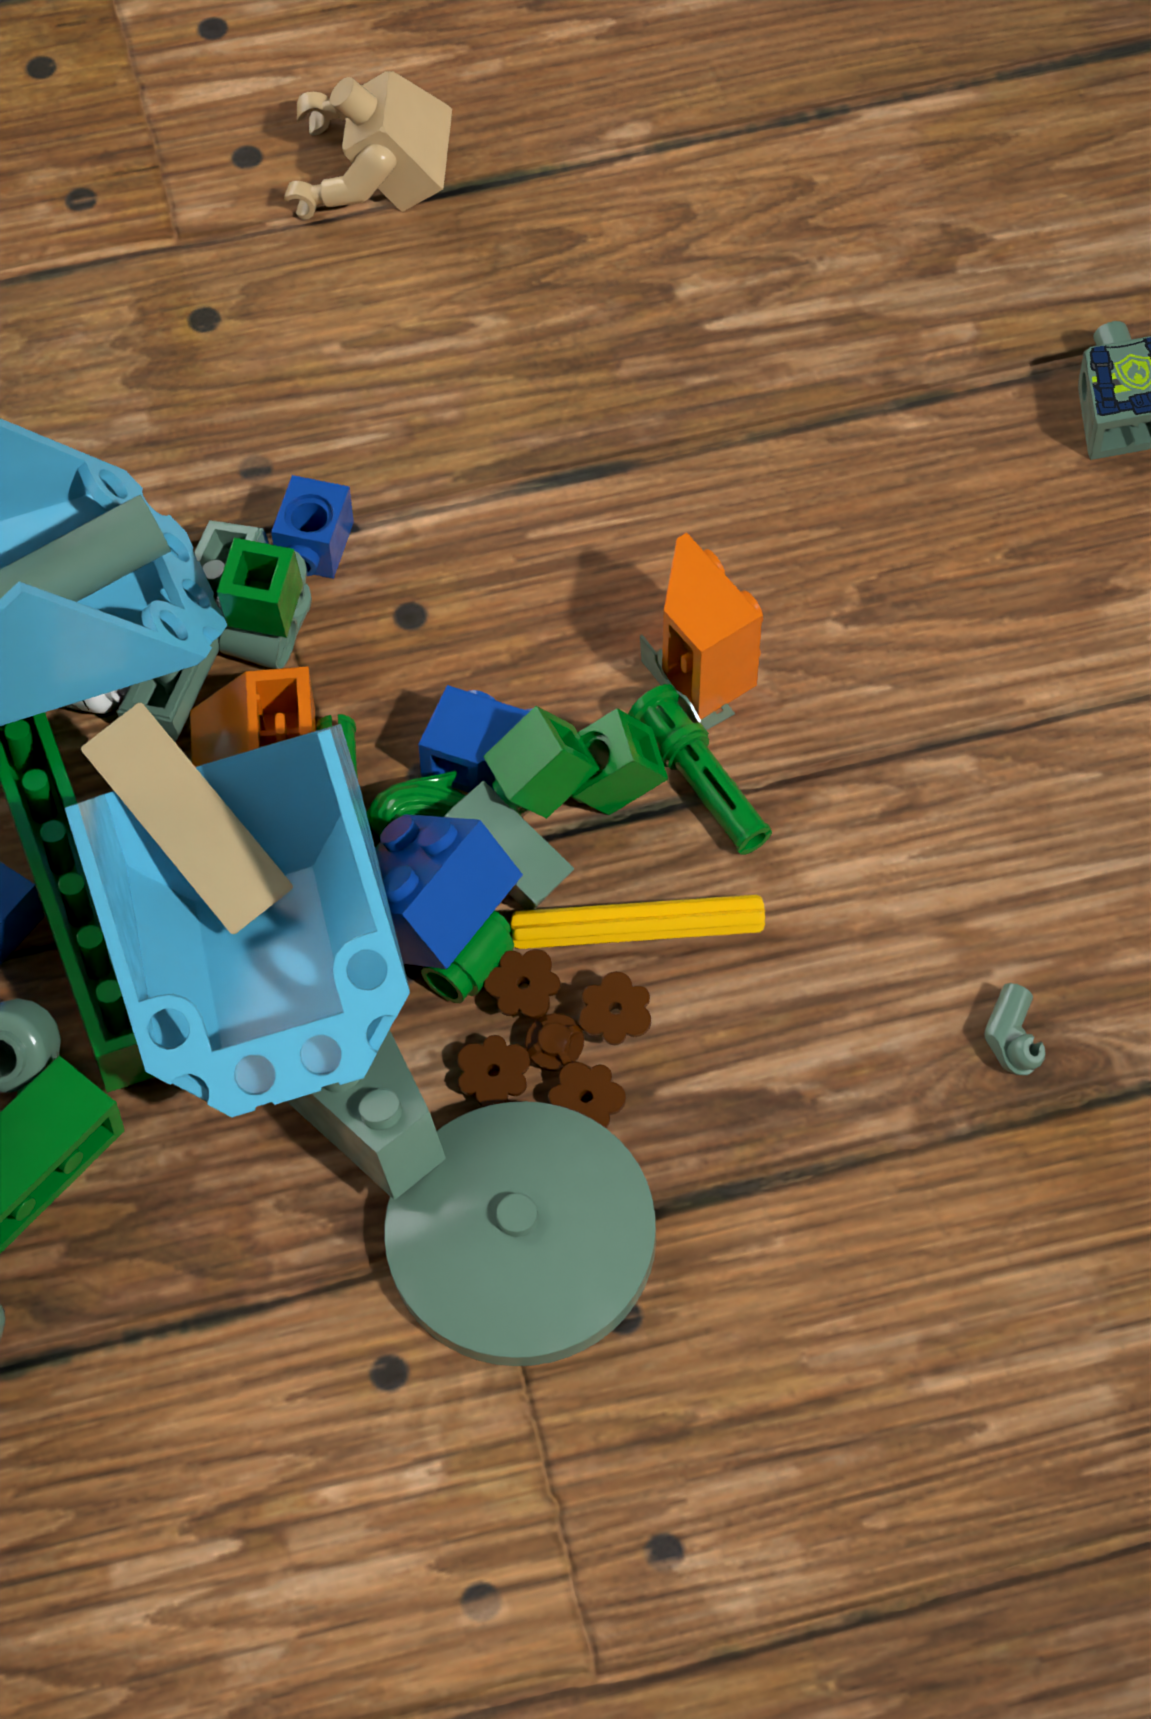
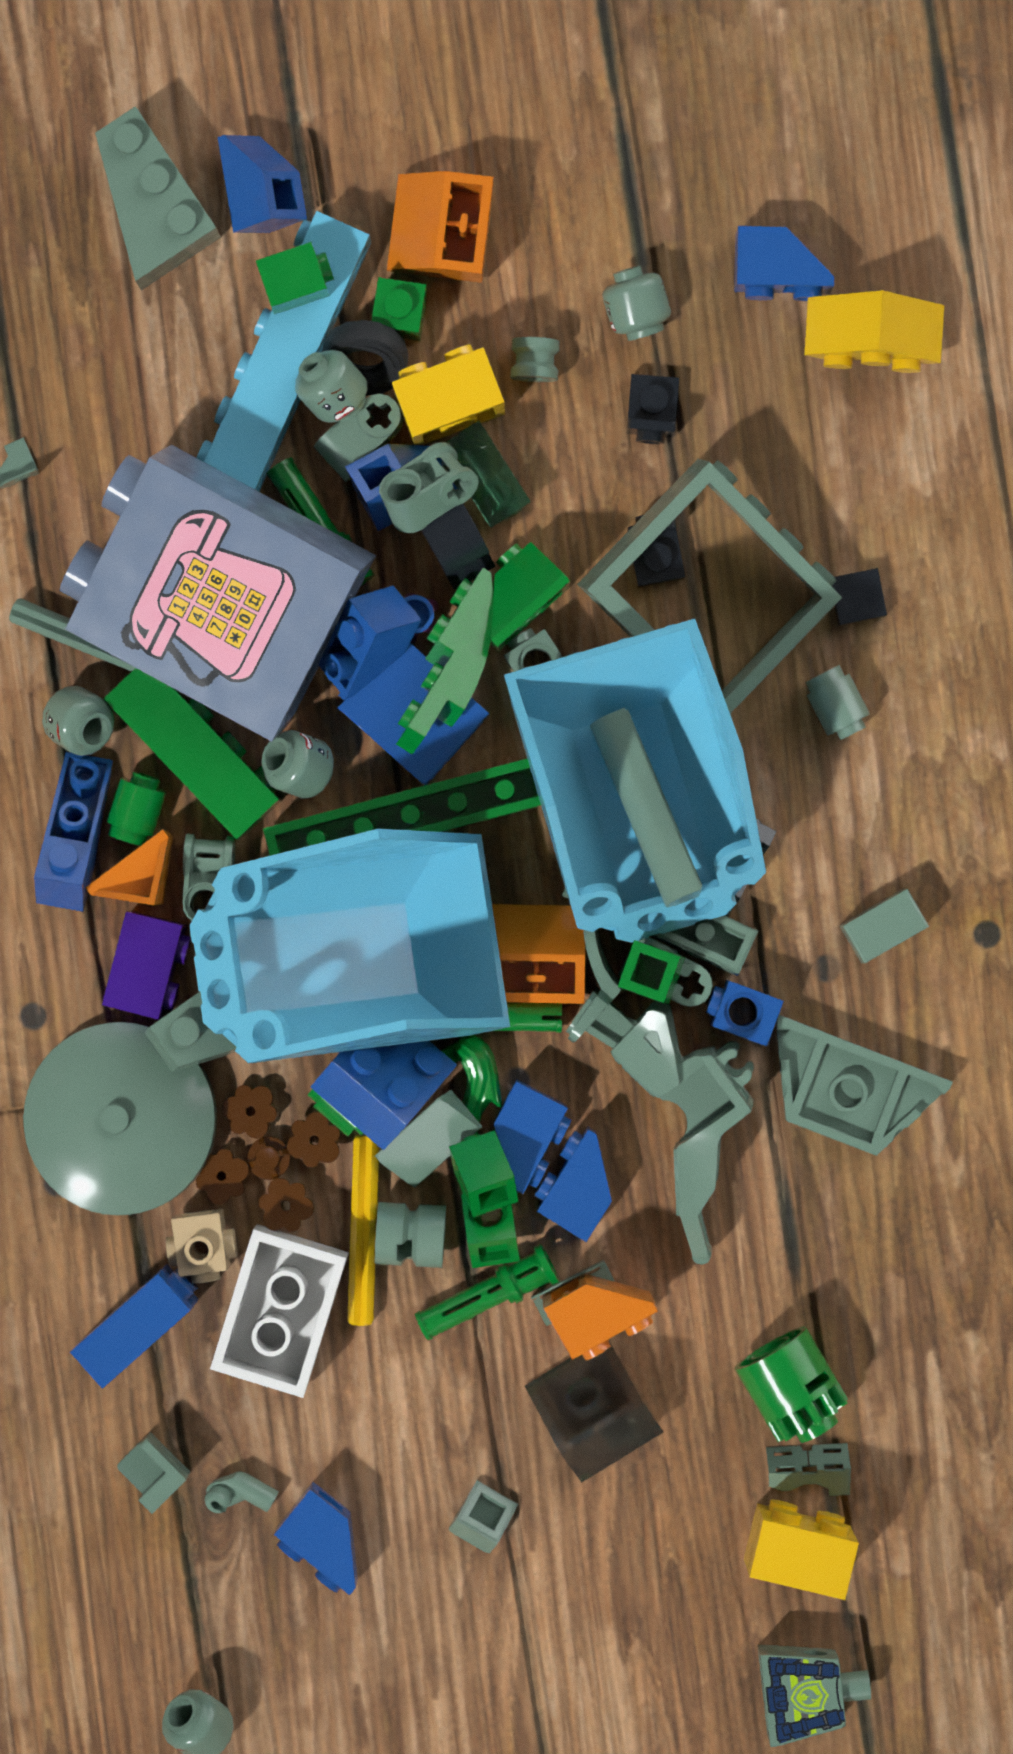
camera: 95 degrees right, 30 degrees up
tan sticker [81,703,293,934] -> none
none -> blue slope [34,752,113,912]
none -> blue brick [70,1264,199,1389]
none -> orange slope [85,829,173,905]
none -> dark purple brick [102,911,191,1019]
none -> green brick [107,771,167,846]
none -> sand green panel [117,1432,191,1514]
none -> tan brick [166,1208,238,1283]
none -> sand green piece [182,833,235,921]
none -> white brick [210,1224,349,1398]
none -> blue slope [274,1482,358,1595]
none -> sand green wheel [375,1202,446,1268]
none -> sand green slope [449,1480,518,1553]
none -> clear smoke slope [525,1341,664,1483]
none -> blue slope [534,1126,612,1242]
none -> sand green piece [565,929,754,1265]
none -> green gear [734,1326,848,1443]
none -> yellow brick [744,1499,859,1600]
none -> sand green piece [766,1443,851,1496]
none -> sand green wing [776,1015,953,1156]
none -> sand green piece [839,888,929,964]

